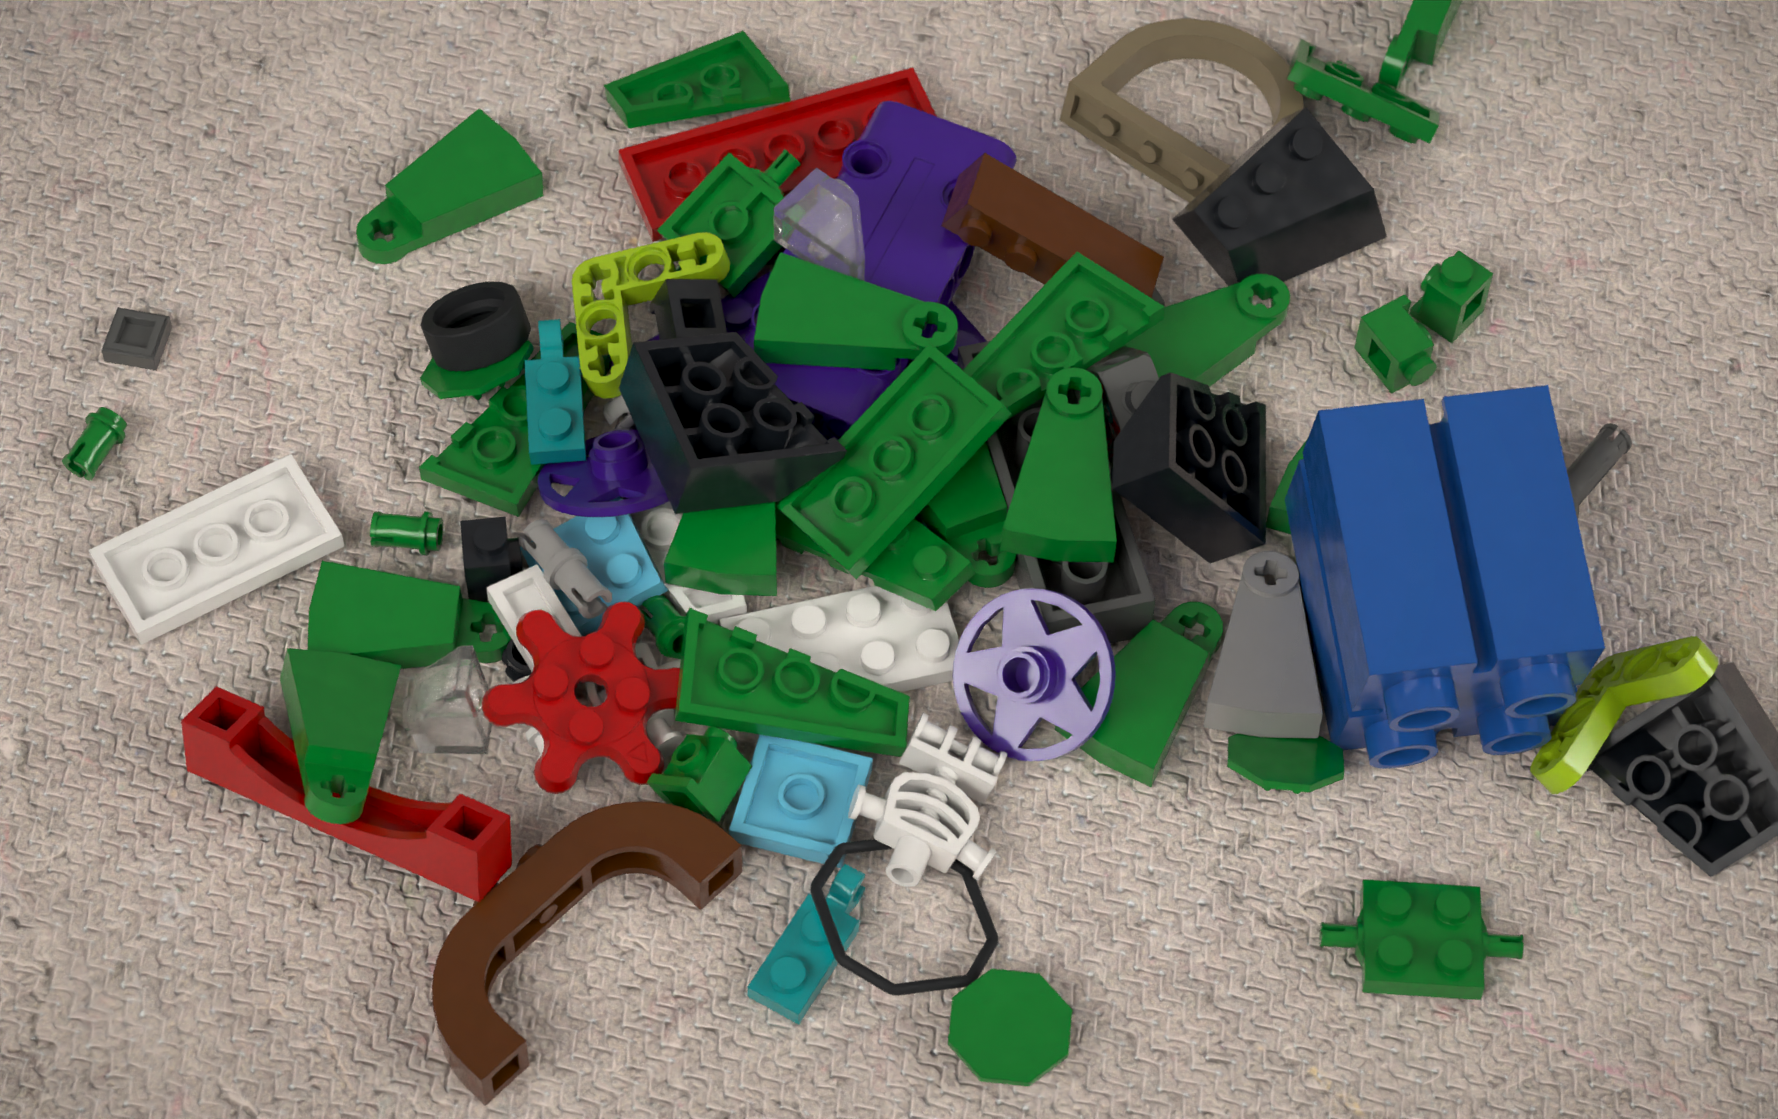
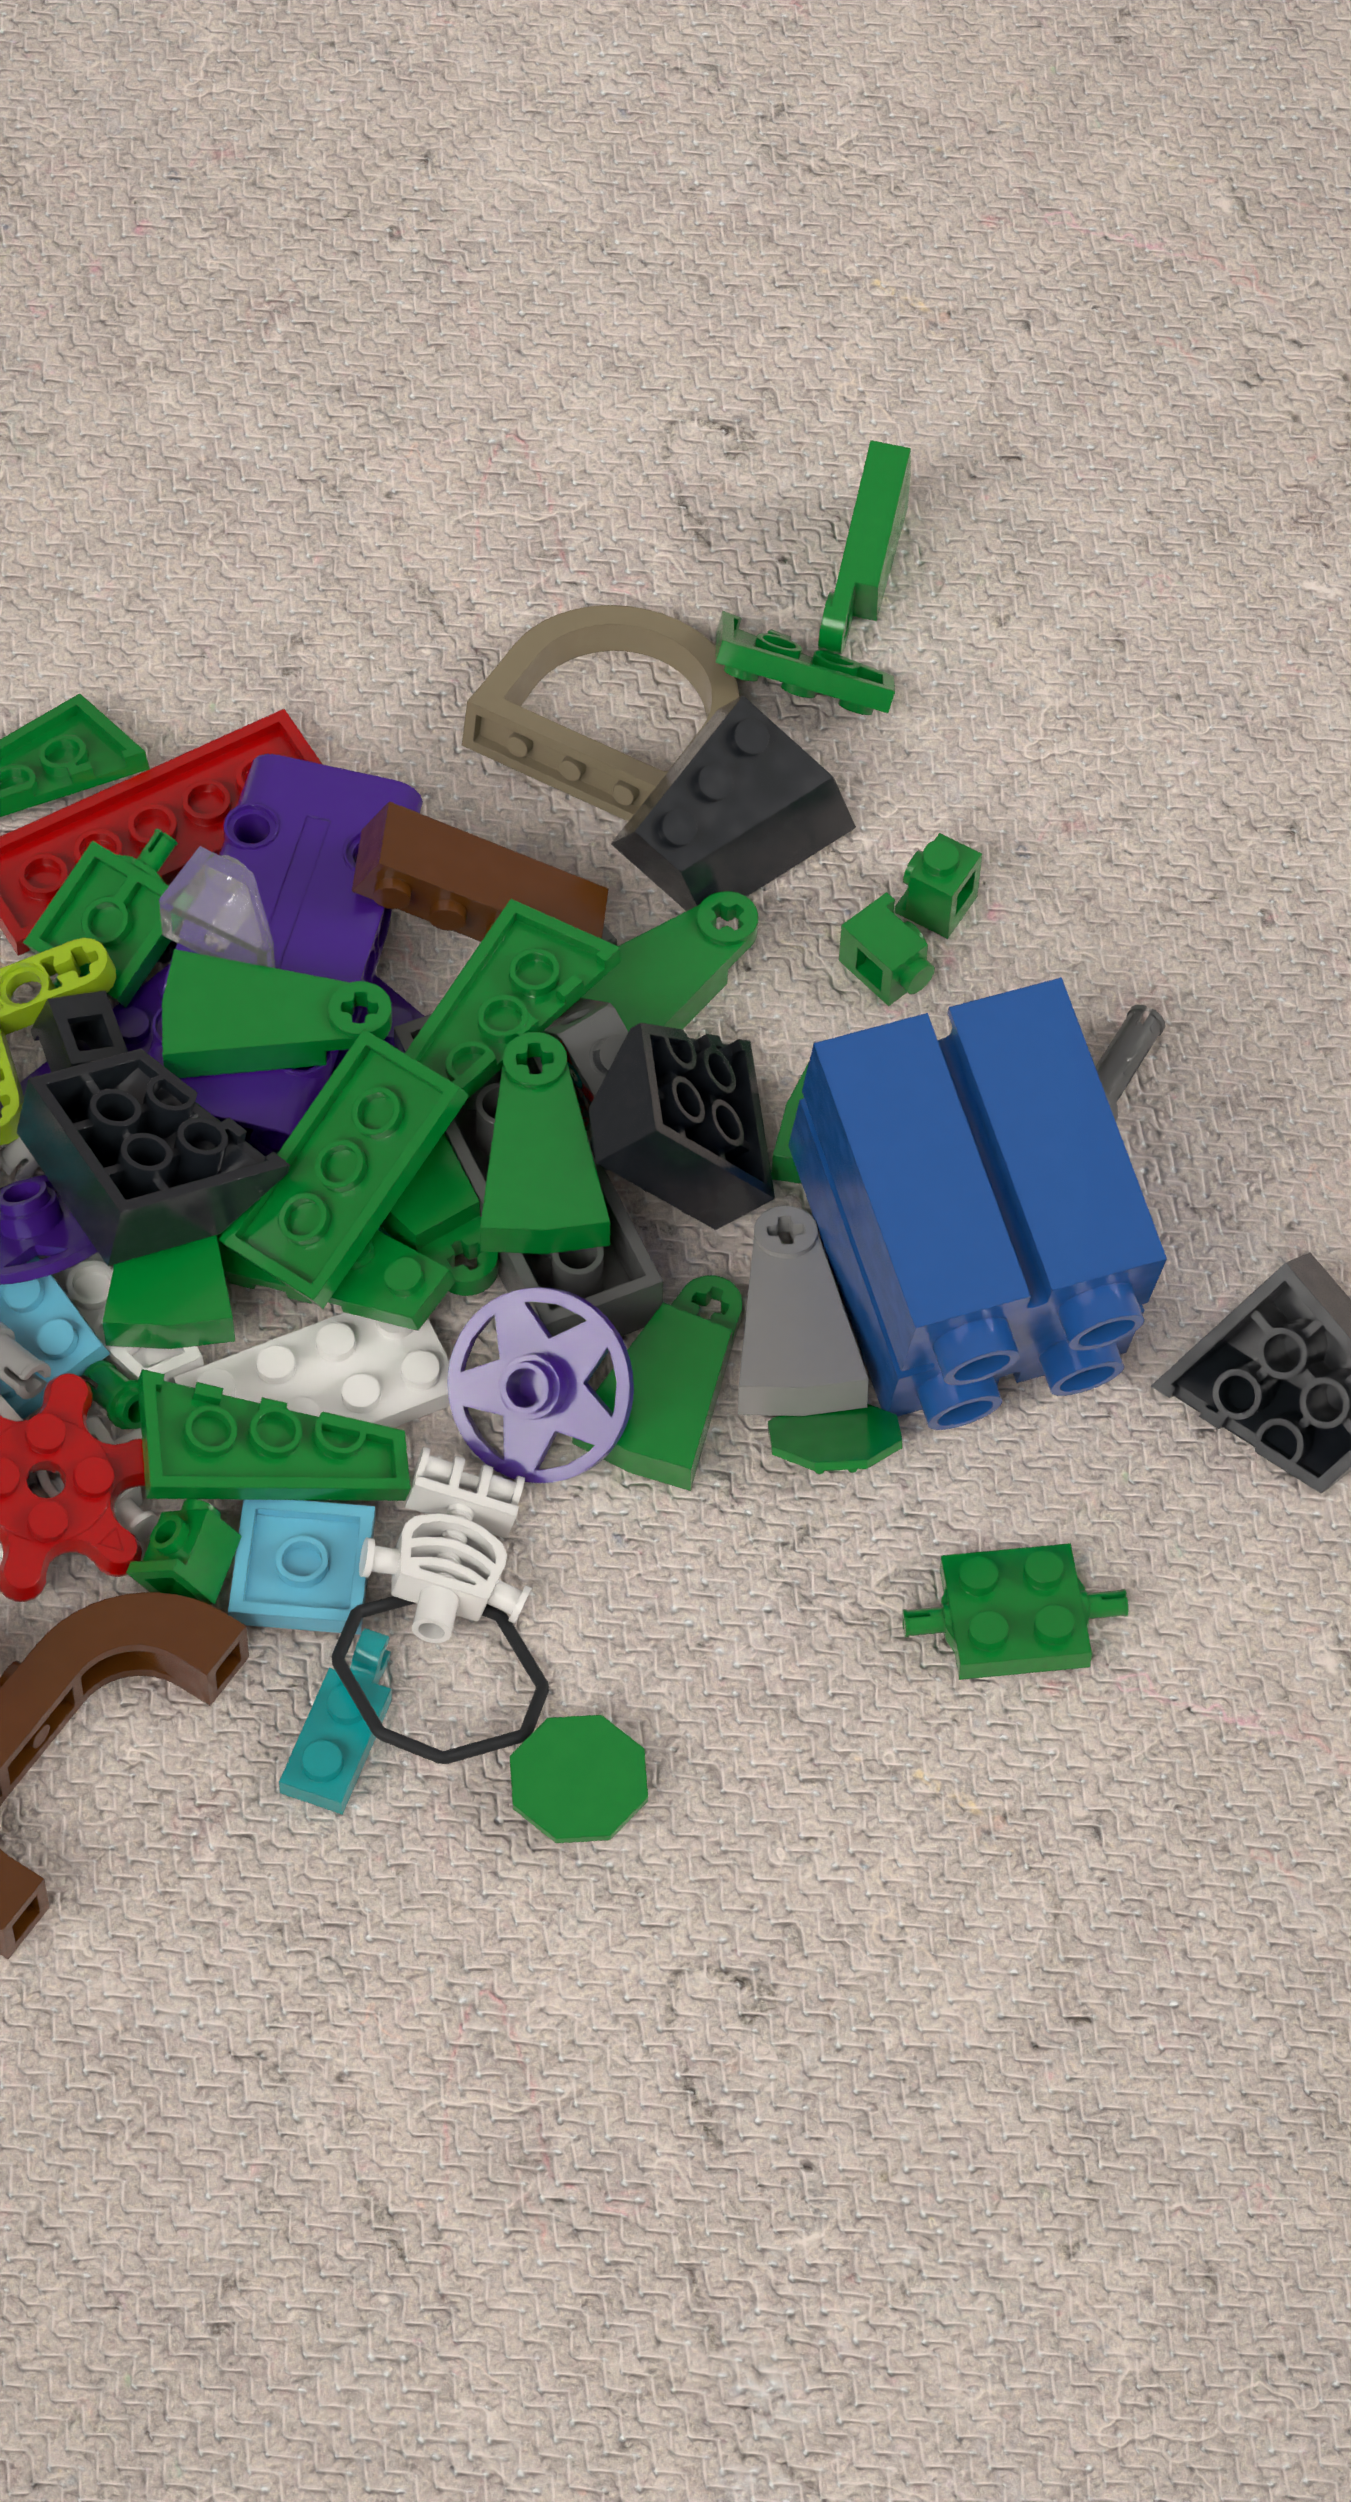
camera: 10 degrees left, 0 degrees up
lime beam [1530,636,1719,794] -> none

